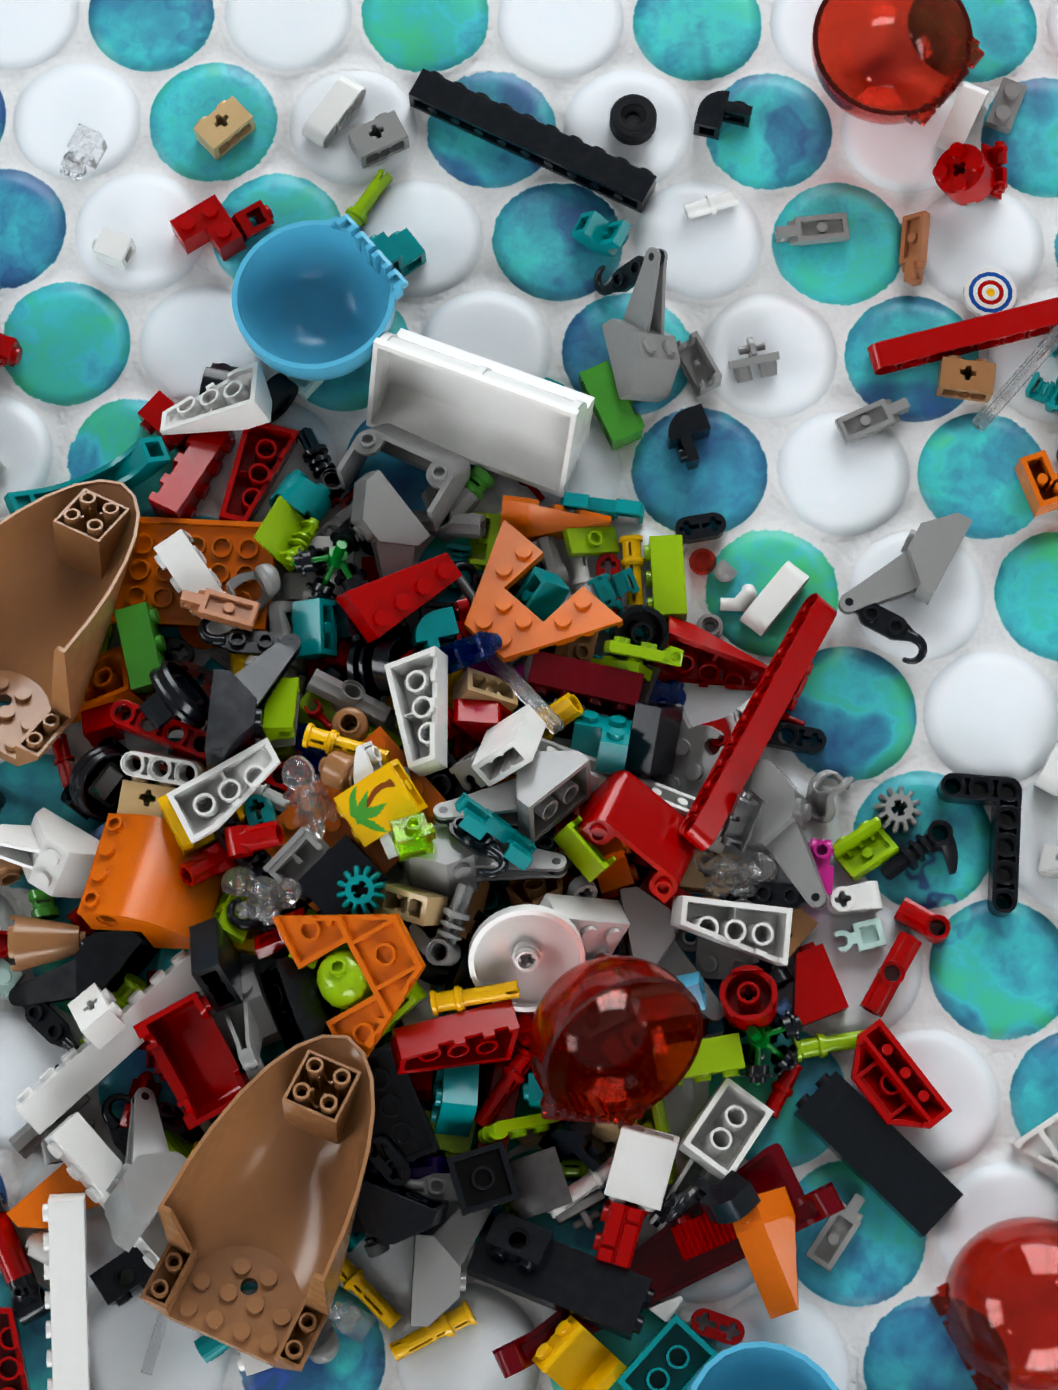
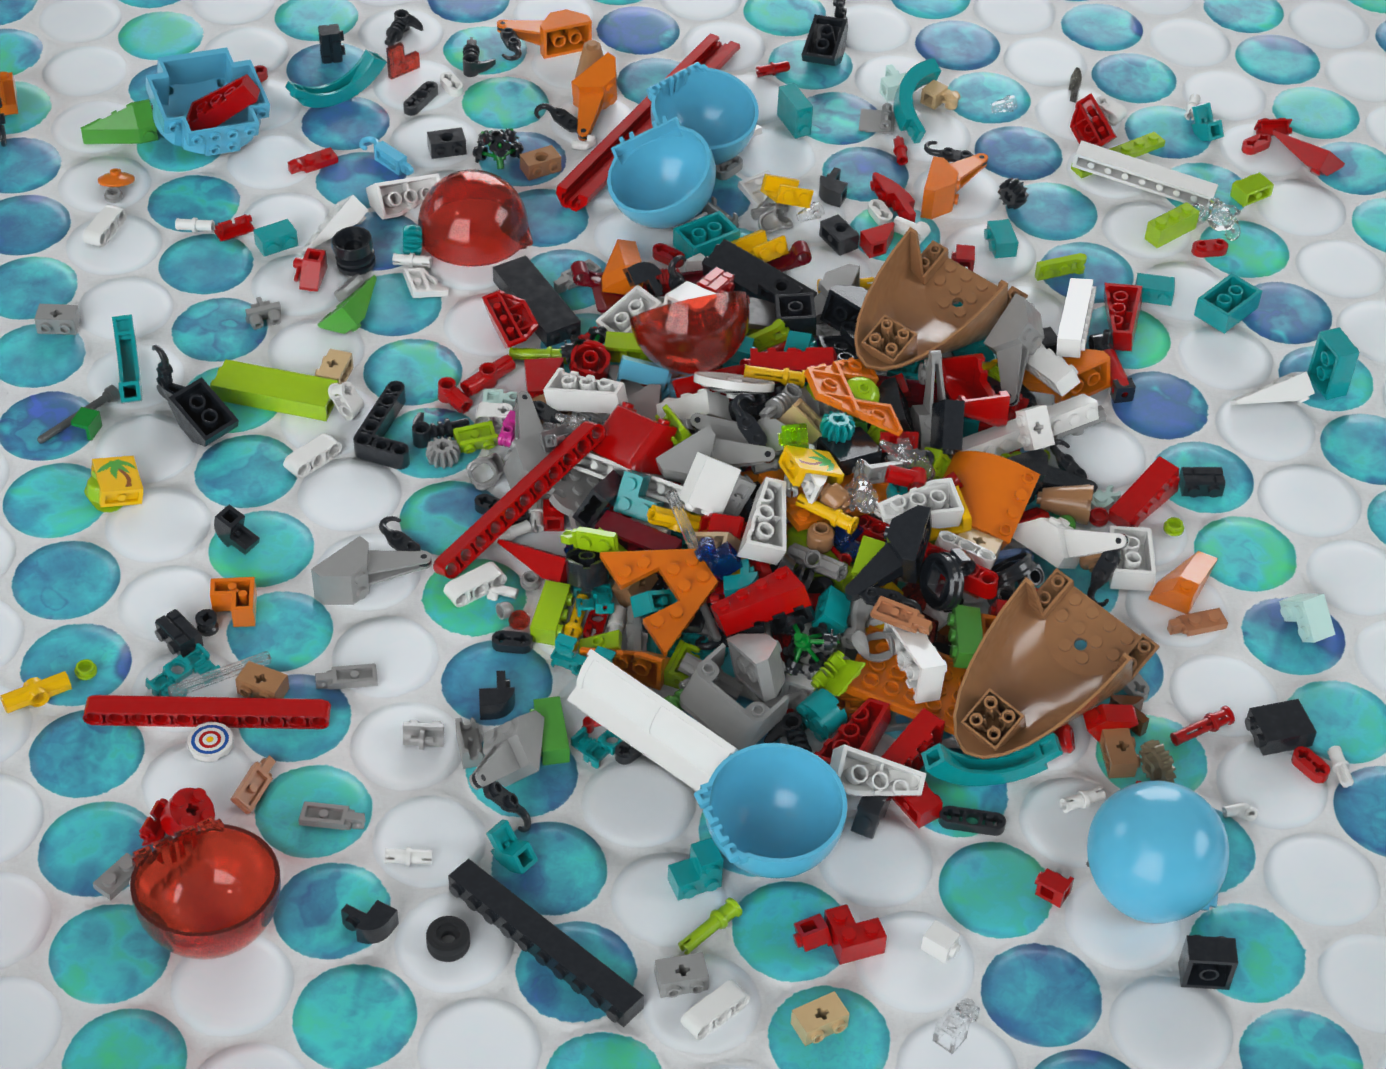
camera: 170 degrees left, 30 degrees down
teal piece [455,792,537,871] -> none
none -> black beam [938,806,1006,836]

